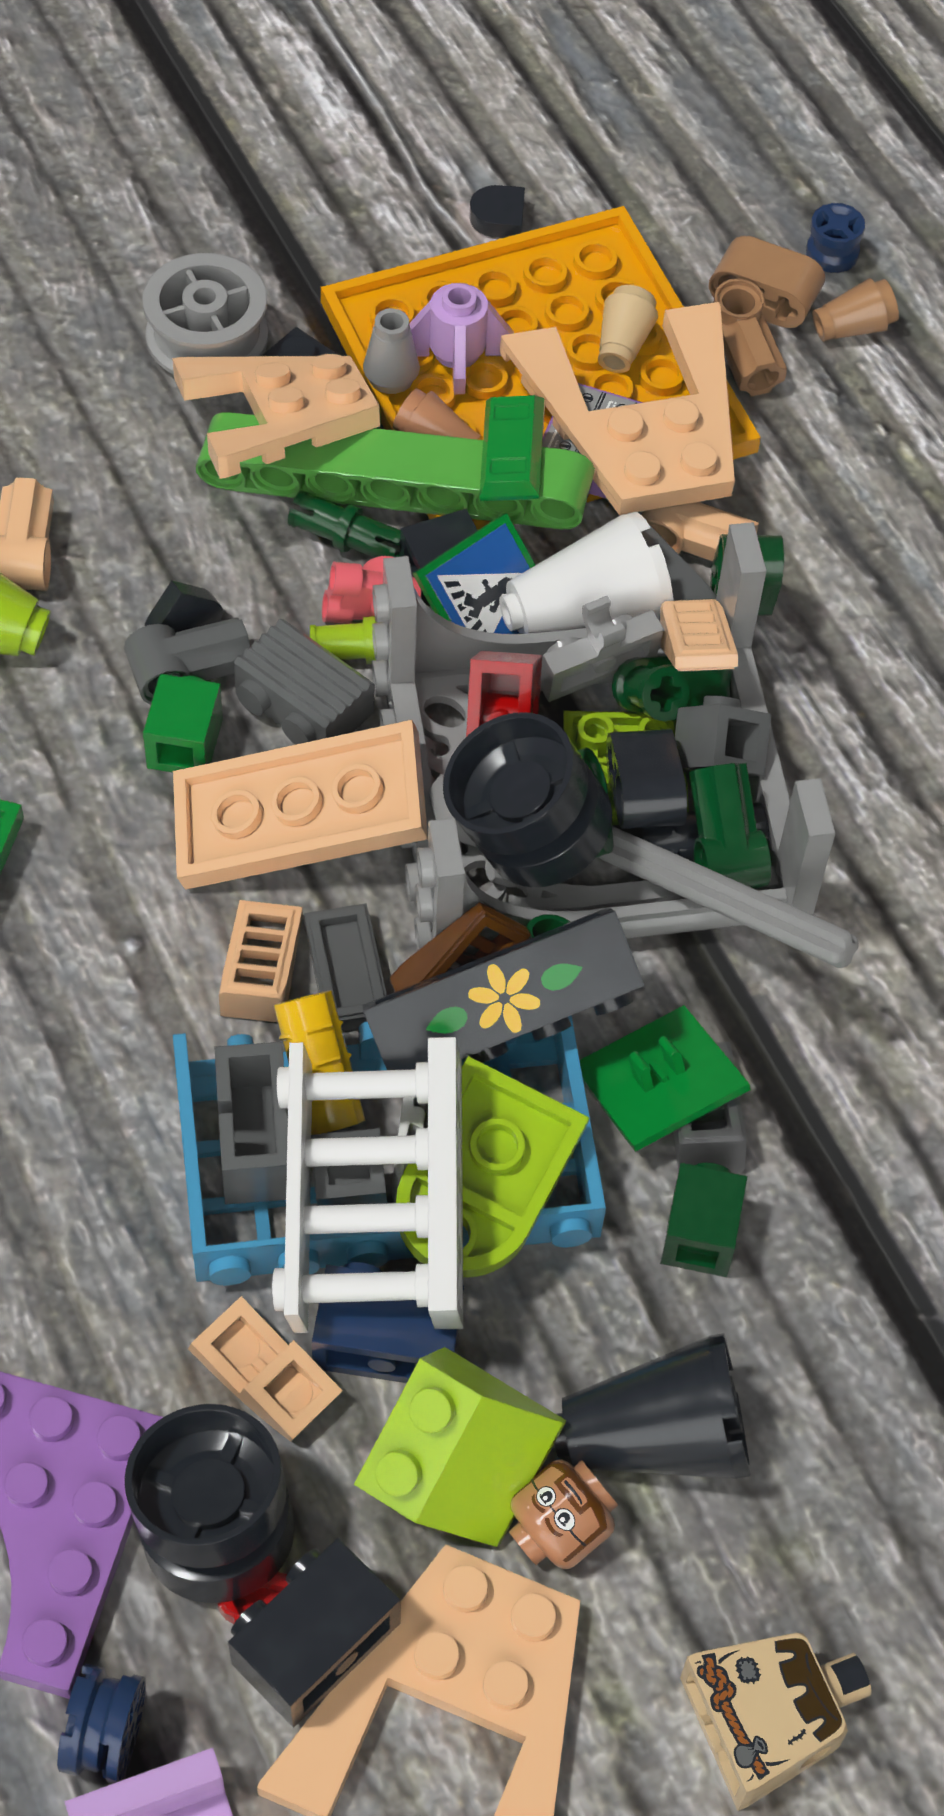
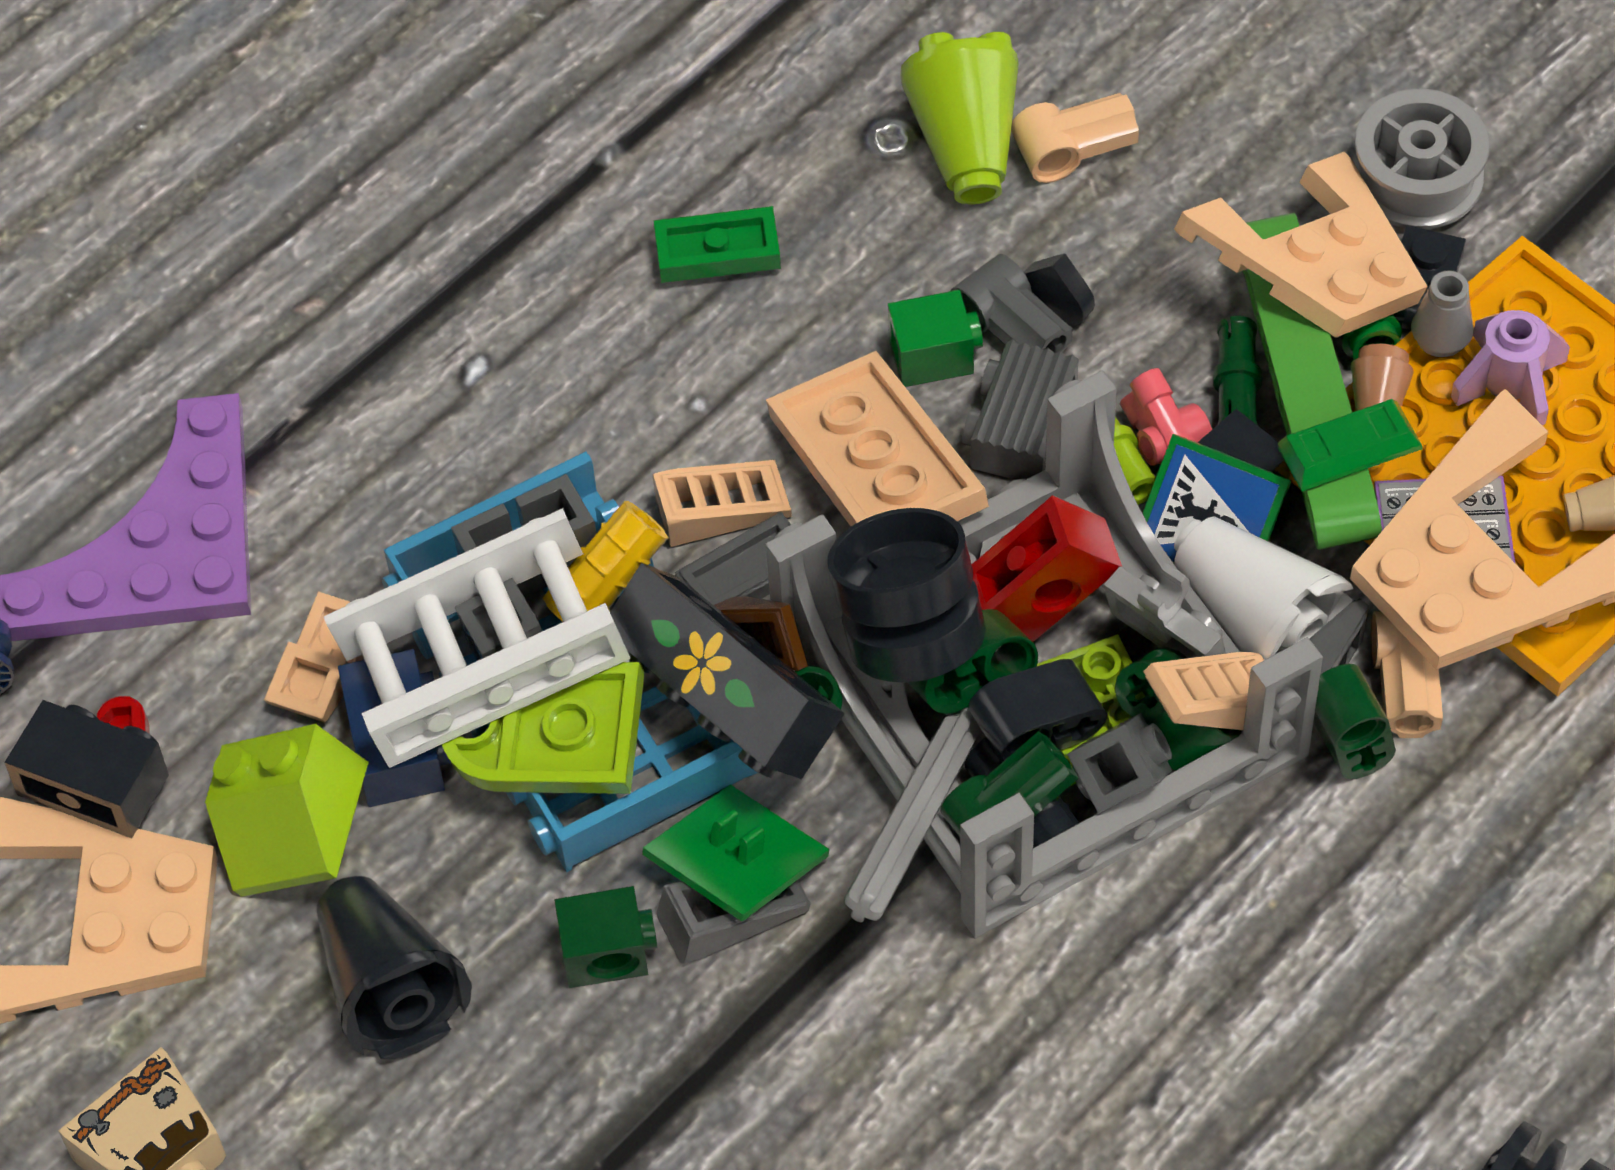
camera: 75 degrees right, 0 degrees up
black wheel [124,1404,295,1603] -> none
nougat head [509,1460,618,1569] -> none

